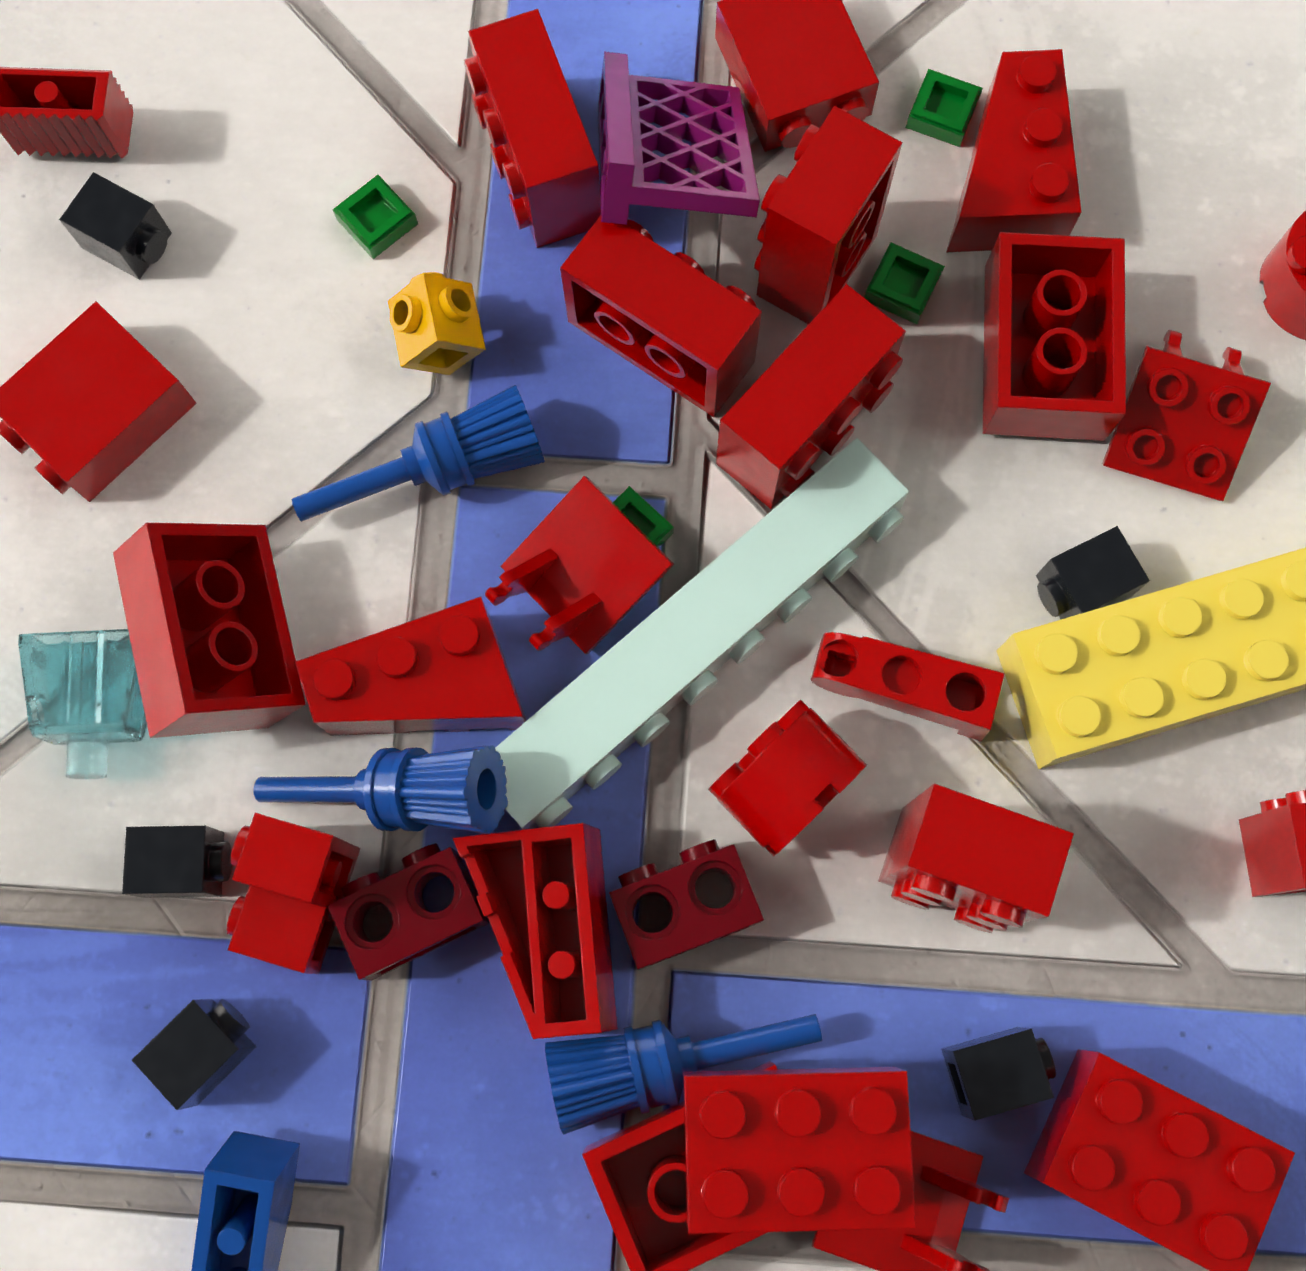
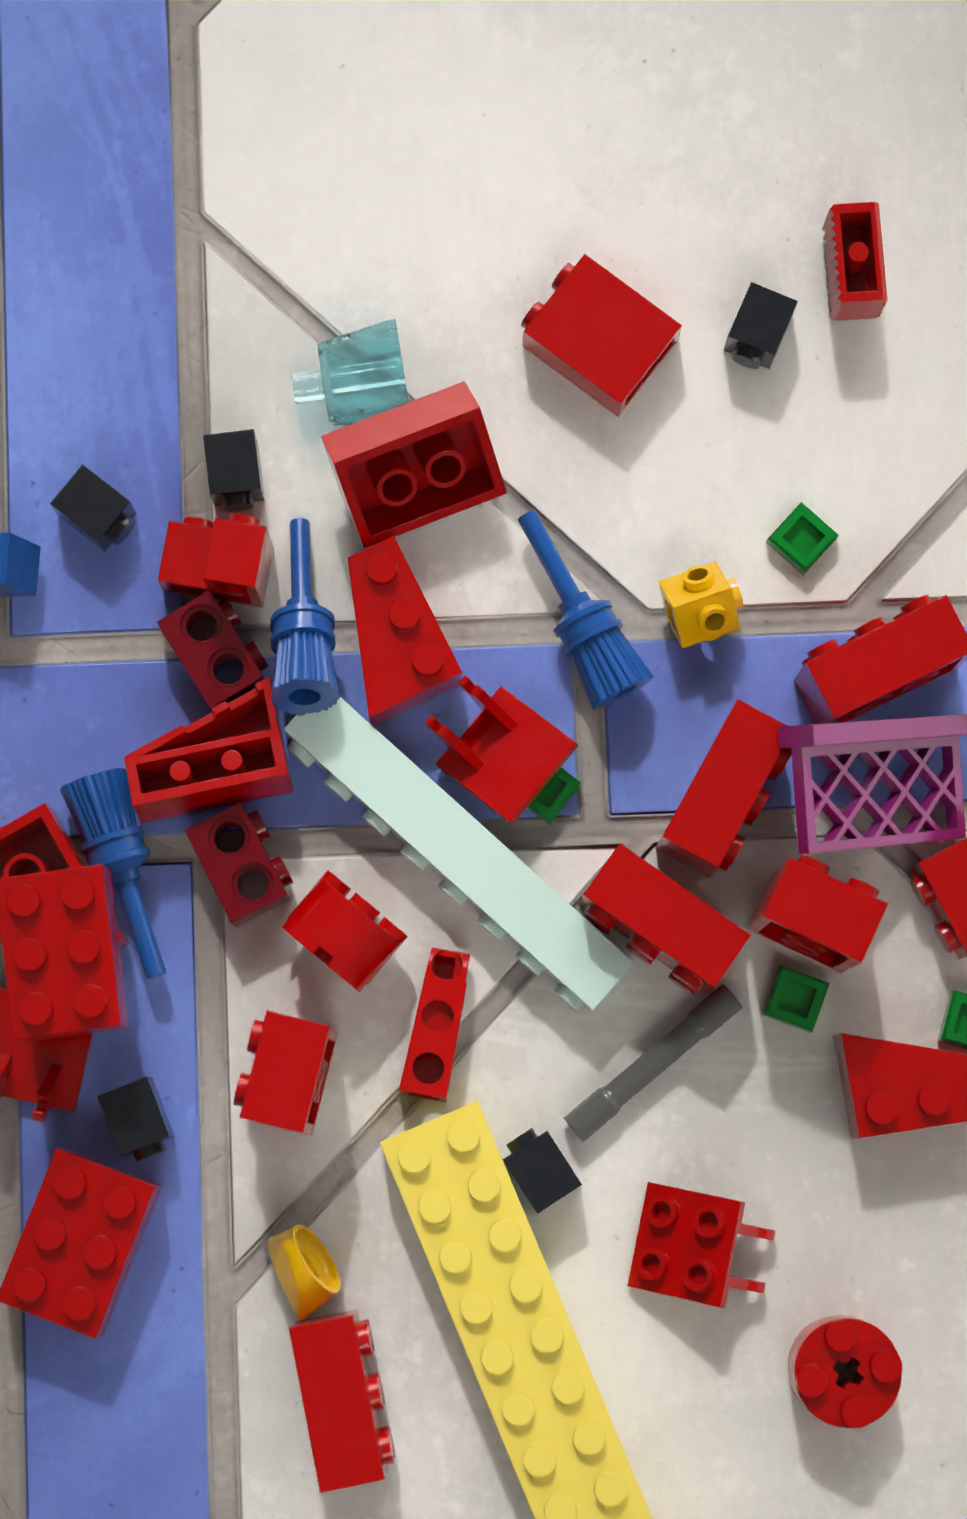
camera: 80 degrees right, 5 degrees up
red brick [983,232,1126,441] -> none
none -> yellow piece [267,1224,341,1321]
none -> dark grey piece [563,984,743,1142]

